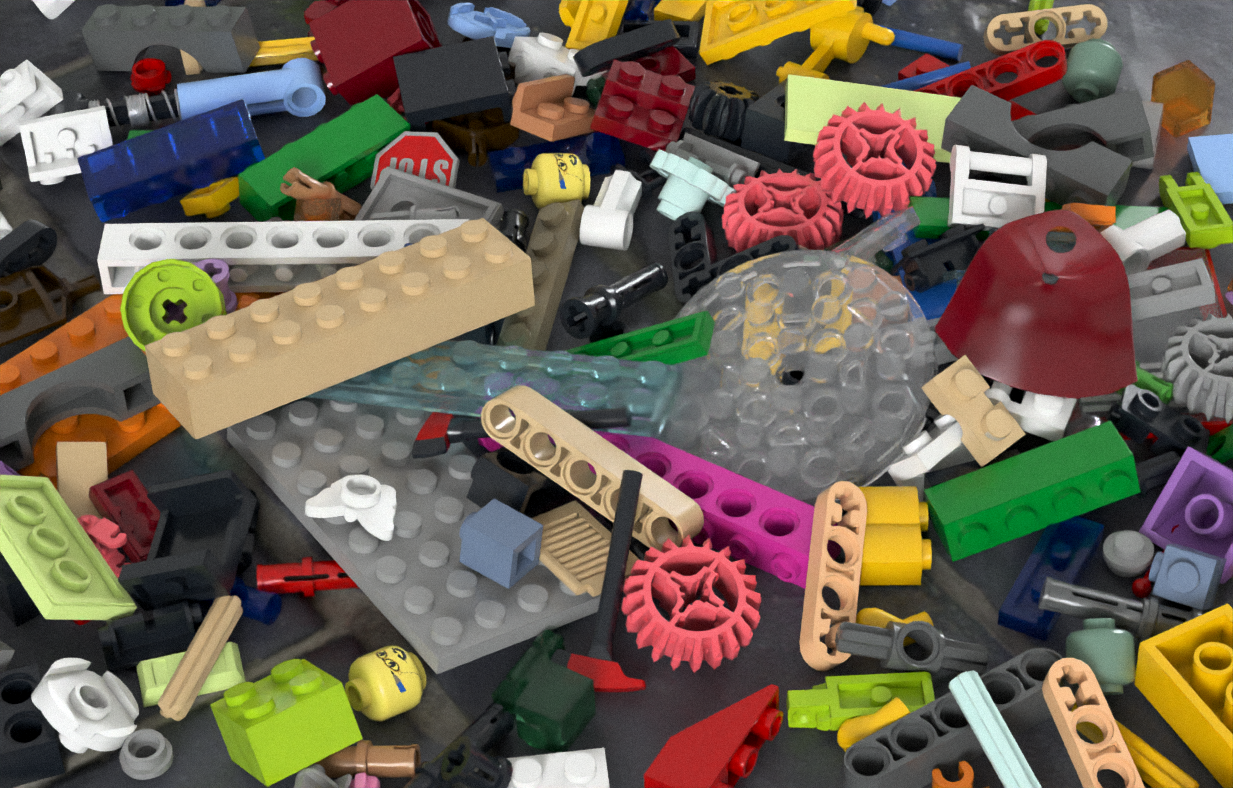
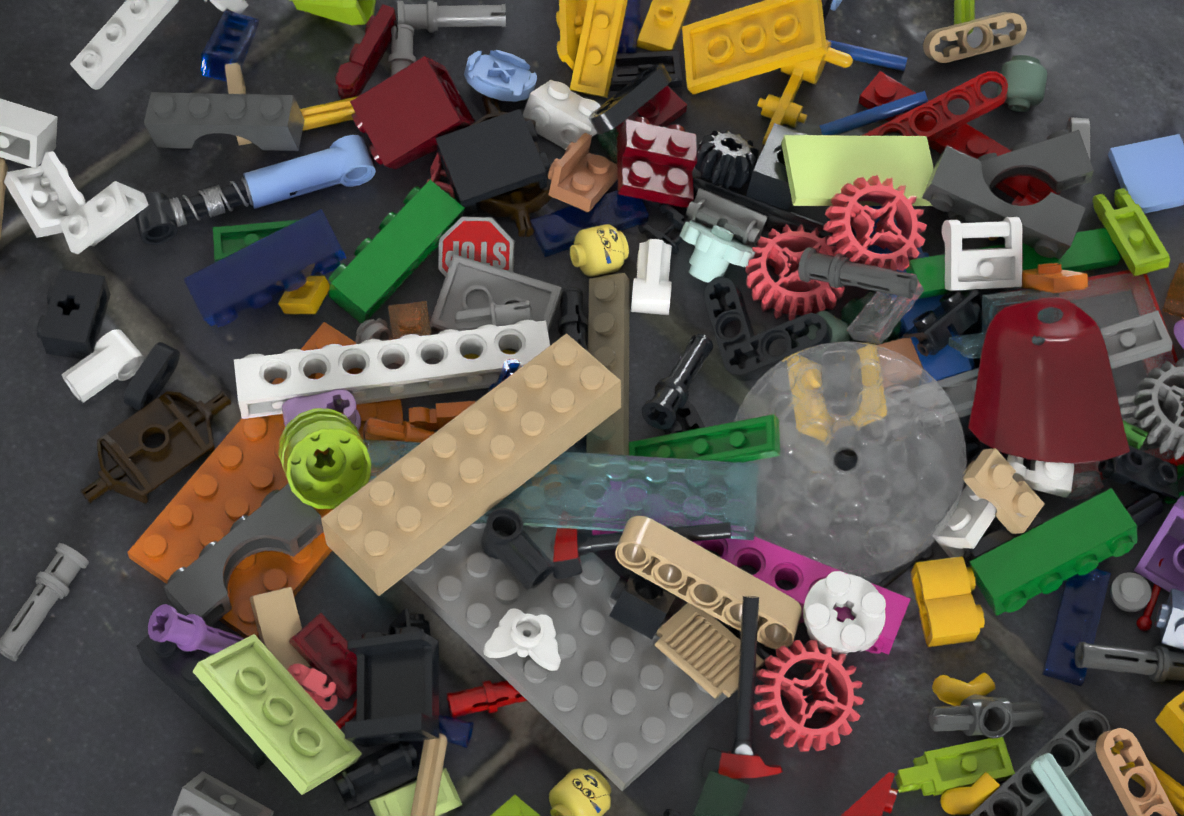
camera: 15 degrees left, 20 degrees up
white bracket [19,106,117,185] -> none
red plate [130,58,172,96] -> none
medium nougat axle [280,167,362,221] -> none
sand blue brick [459,499,544,589] -> none
clear green axle [491,629,565,715] -> none
light nougat beam [799,481,867,671] -> none
sand green head [1065,618,1136,696] -> none
white piece [1100,209,1186,275] -> none
clear orange panel [1151,60,1215,138] -> none
none -> black piece [481,508,555,590]
none -> dark grey pin [798,247,918,299]
none -> white plate [803,571,886,655]

